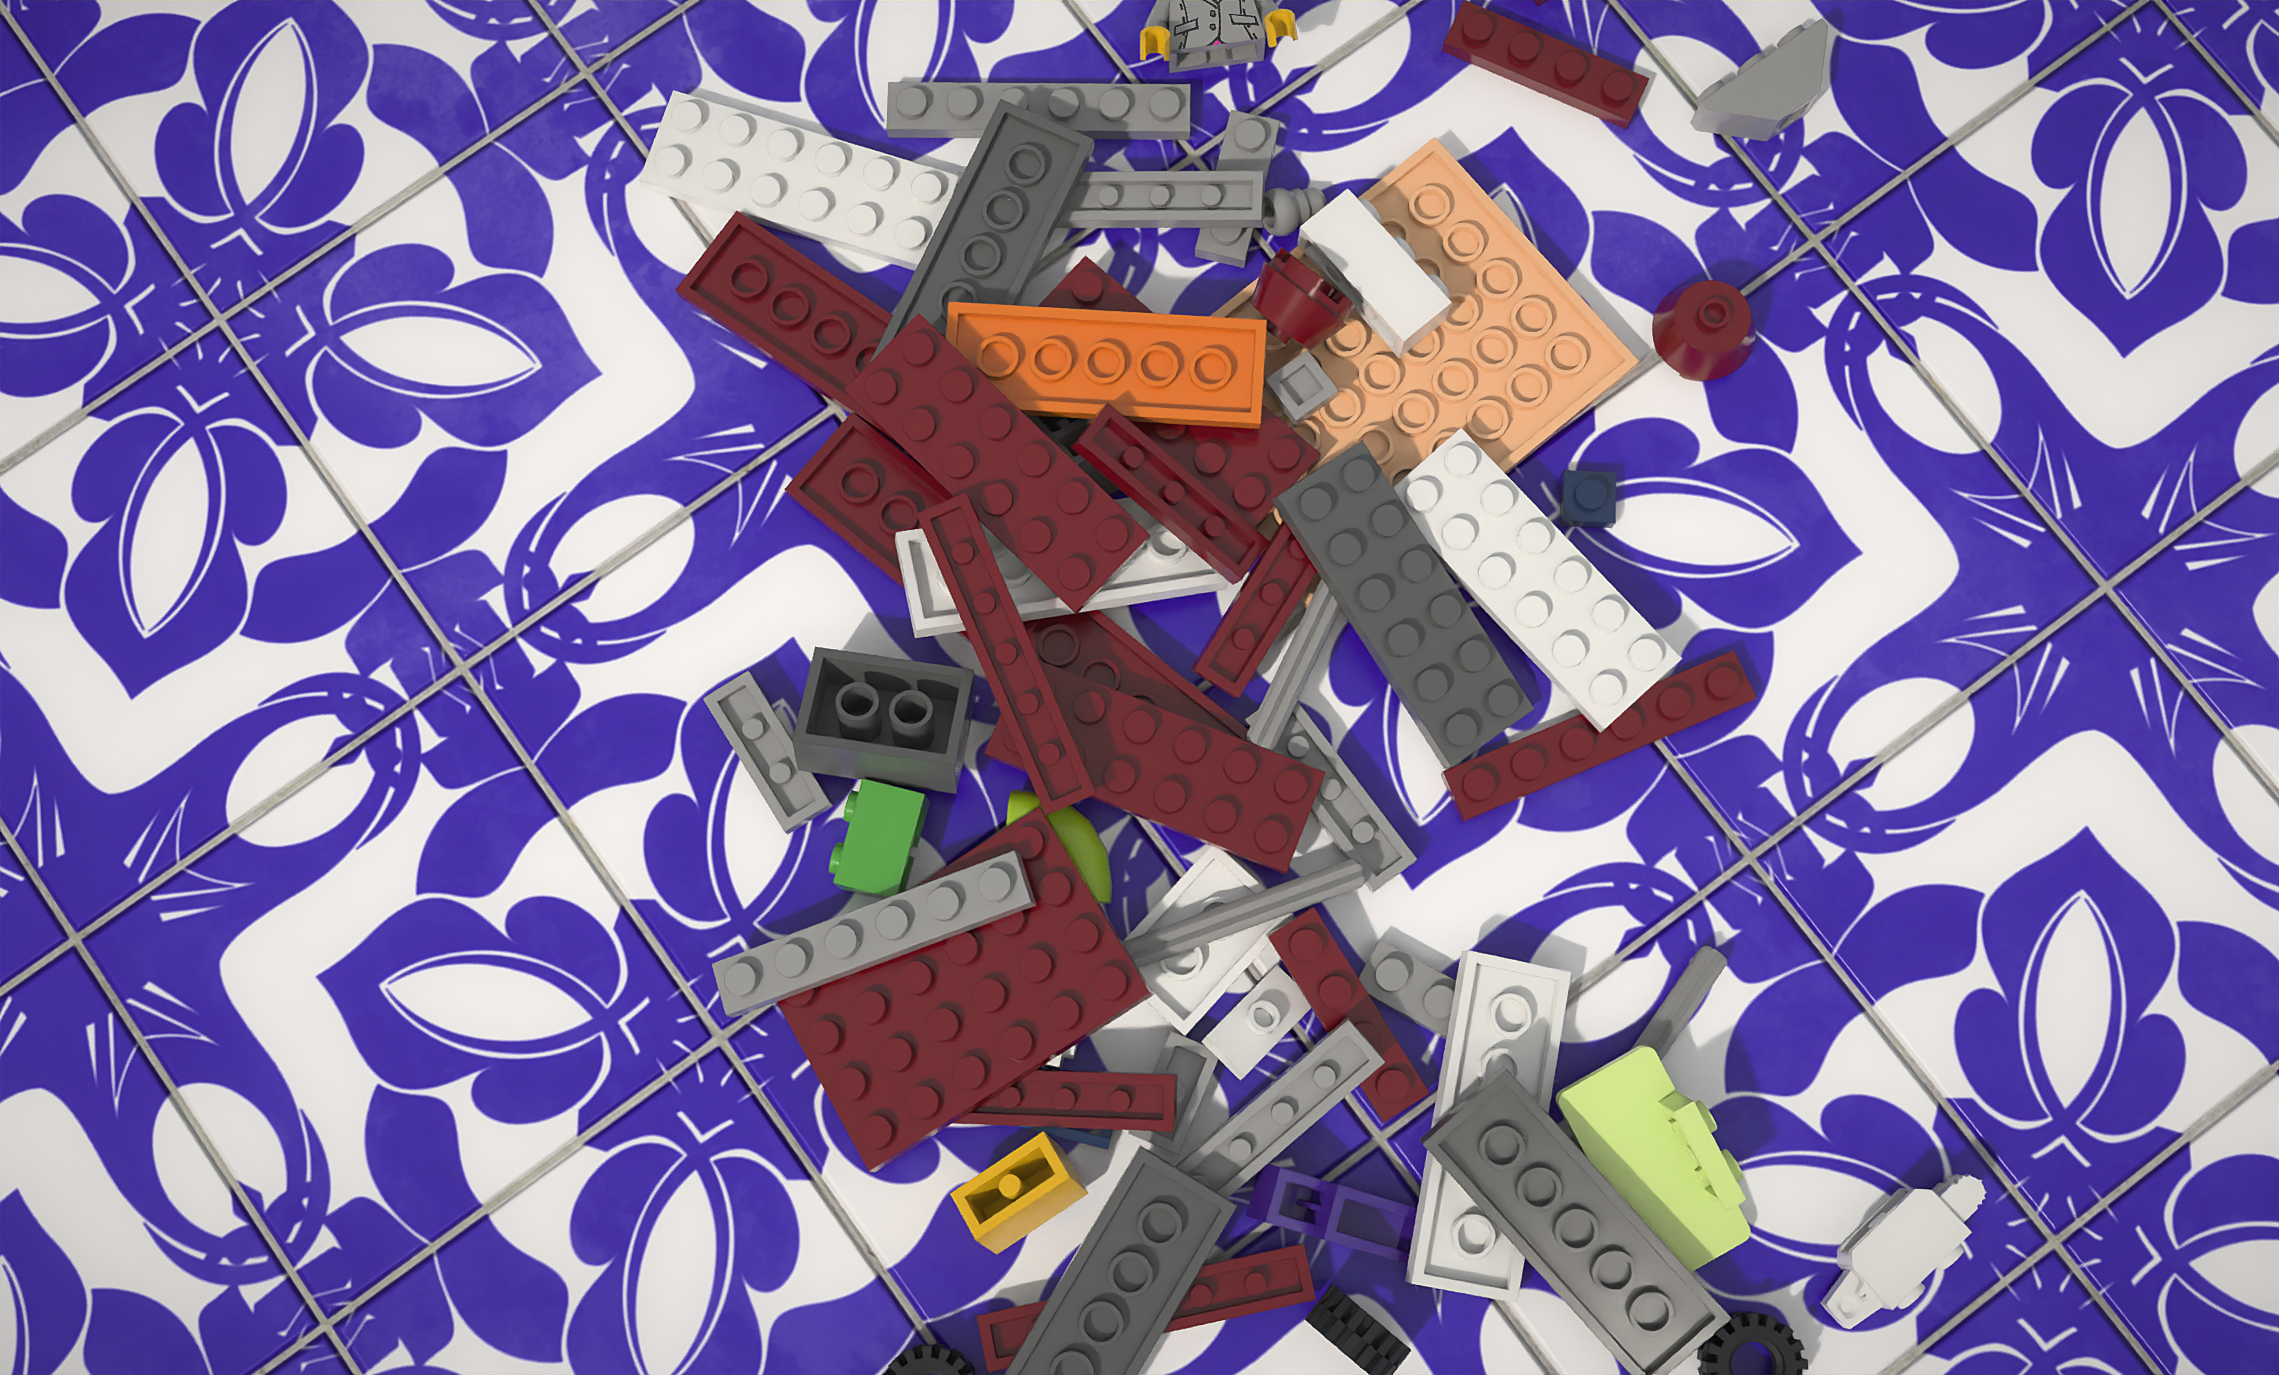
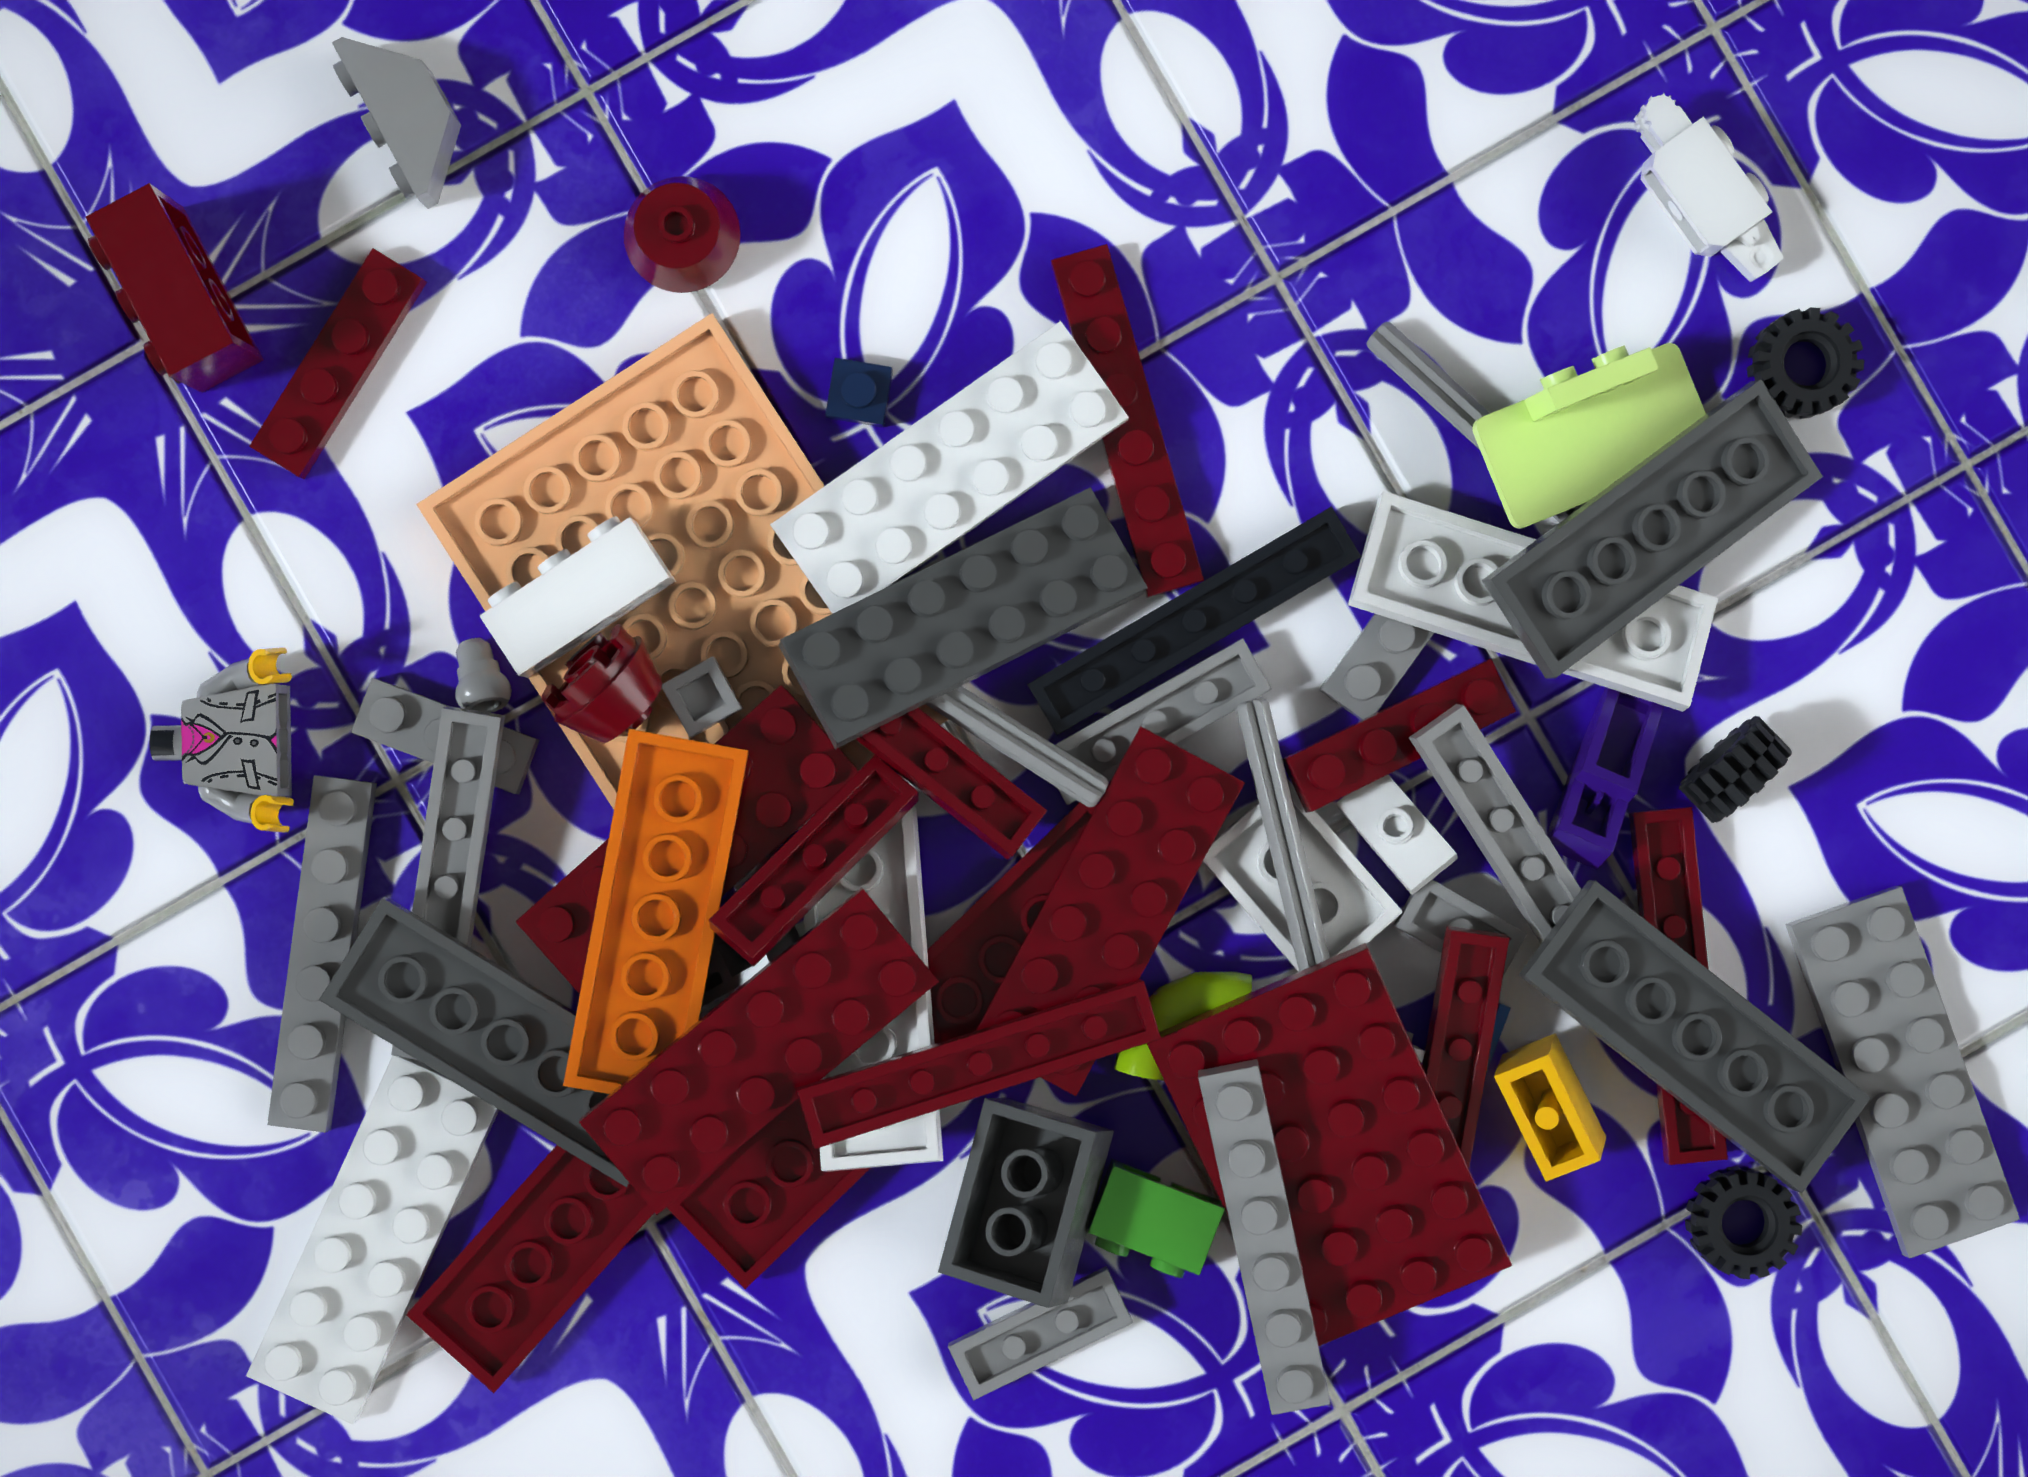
camera: 90 degrees left, 10 degrees up
none -> black plate [1027,506,1361,735]

